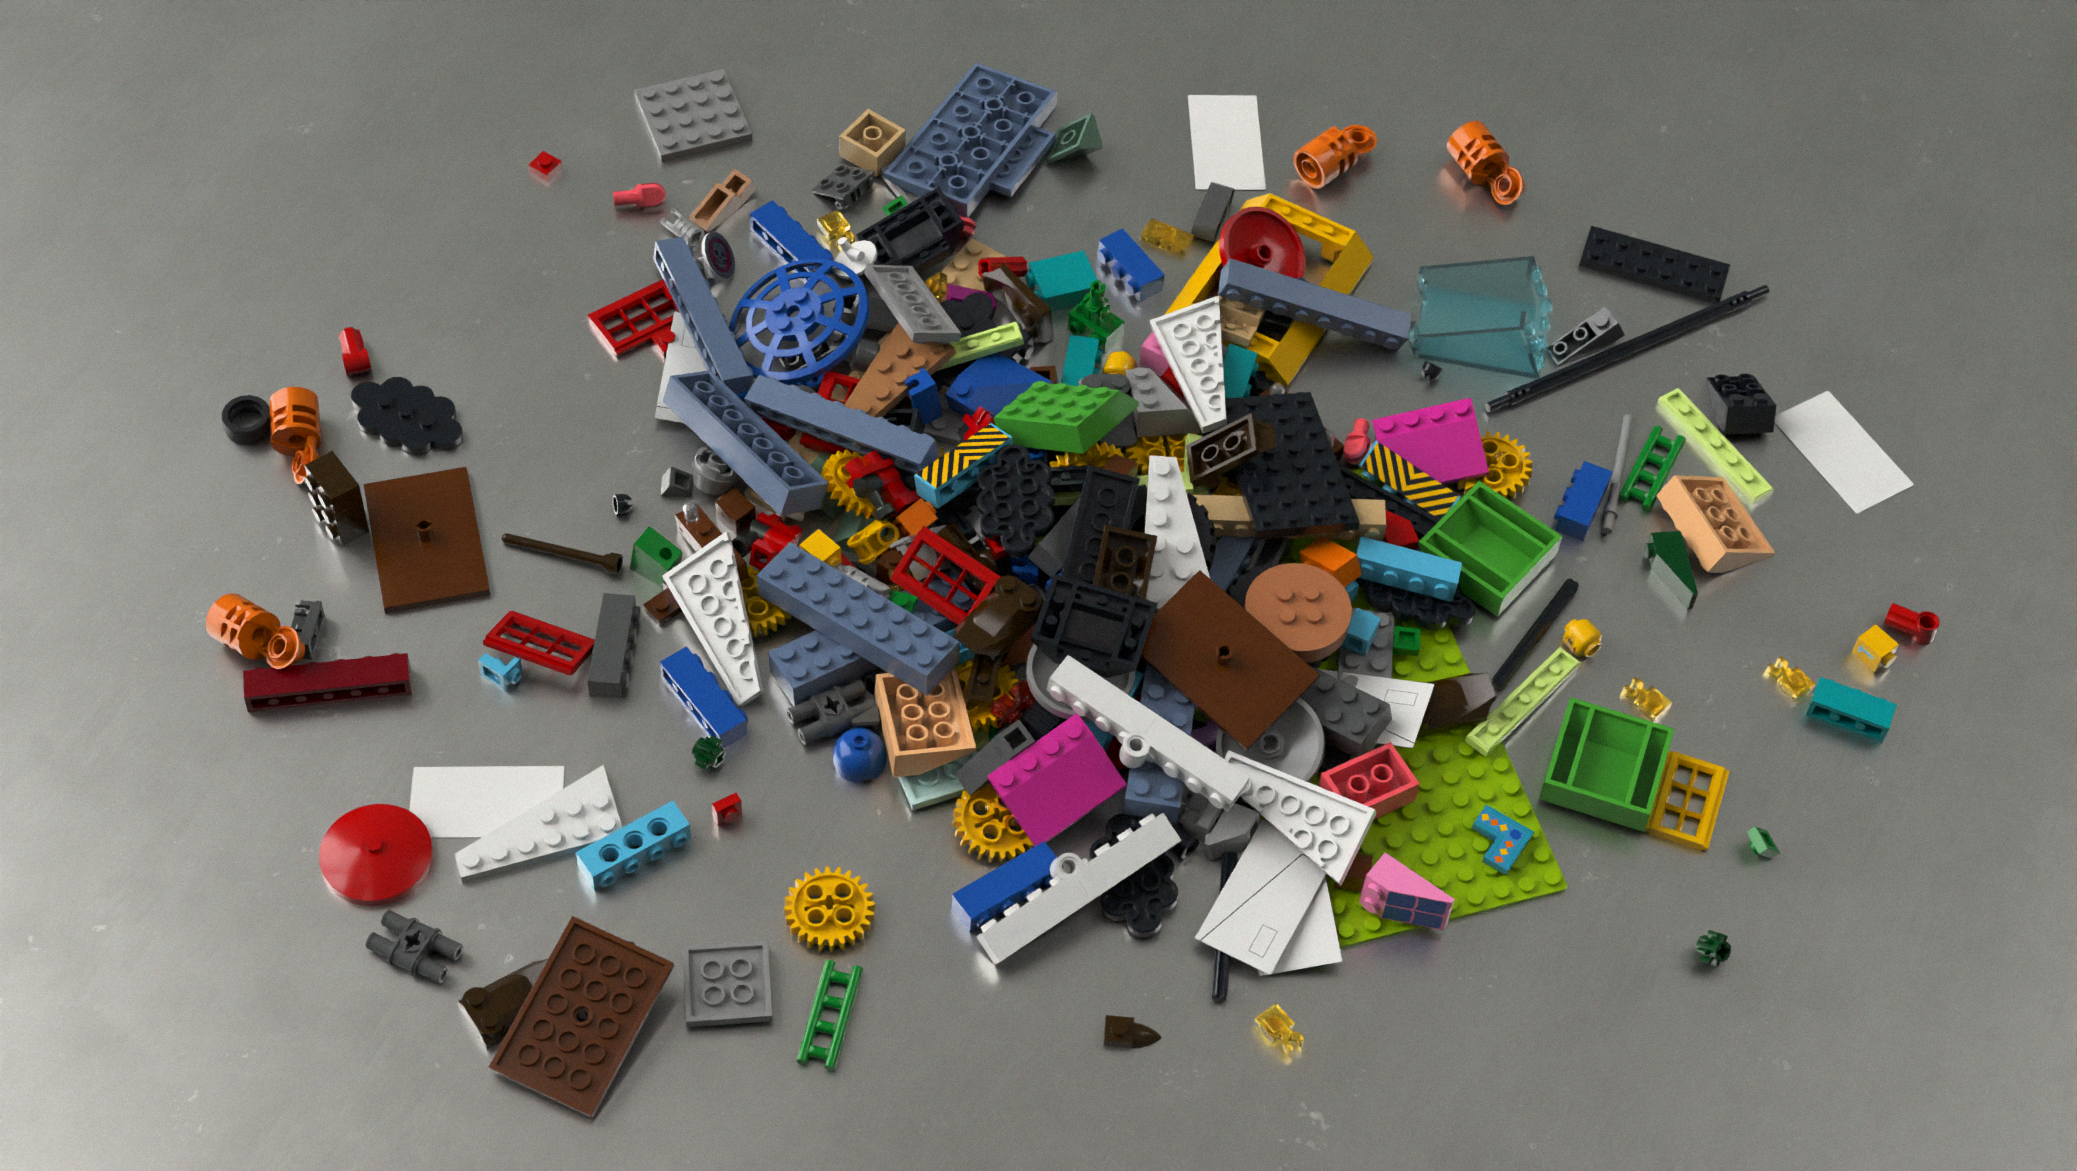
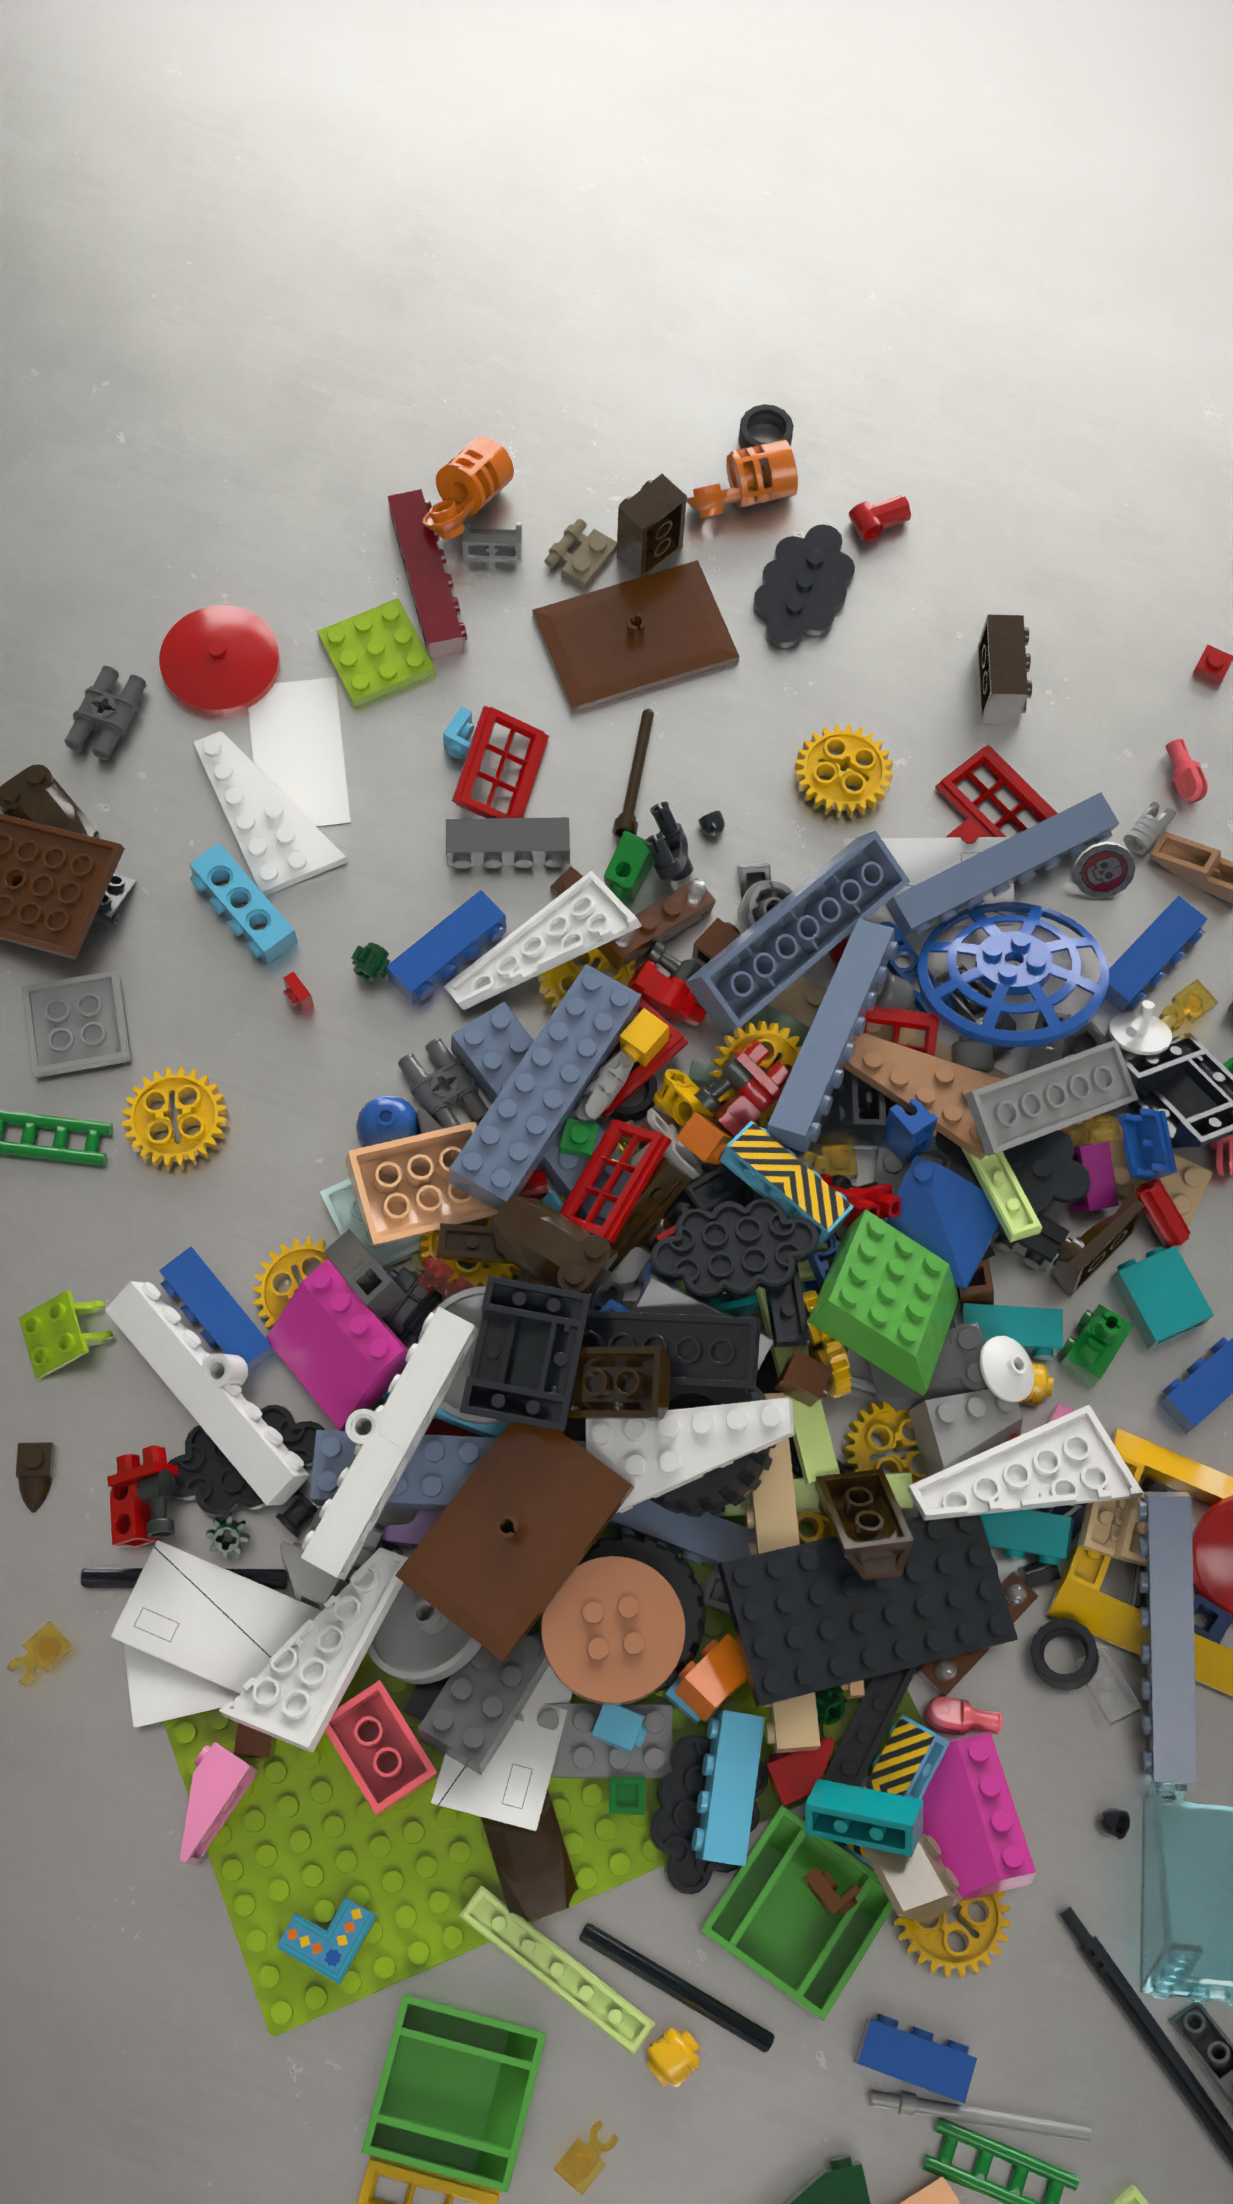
camera: 85 degrees right, 15 degrees up
none -> lime plate [18,1290,114,1379]
none -> red hips [107,1445,178,1548]
none -> gear [205,1513,250,1559]
none -> lime plate [317,598,436,707]
none -> dark tan plate [544,519,617,590]
none -> black connector [645,801,694,881]
none -> yellow gear [794,724,893,818]
none -> reddish brown bracket [801,1867,861,1916]
none -> teal brick [805,1779,923,1857]
none -> dark tan slope [863,1834,963,1924]
none -> dark brown brick [978,614,1032,725]
none -> white dish [980,1336,1034,1402]
none -> black tyre [1030,1618,1099,1691]
none -> clear plate [1074,1646,1142,1726]
none -> blue hinge [1118,1108,1177,1182]

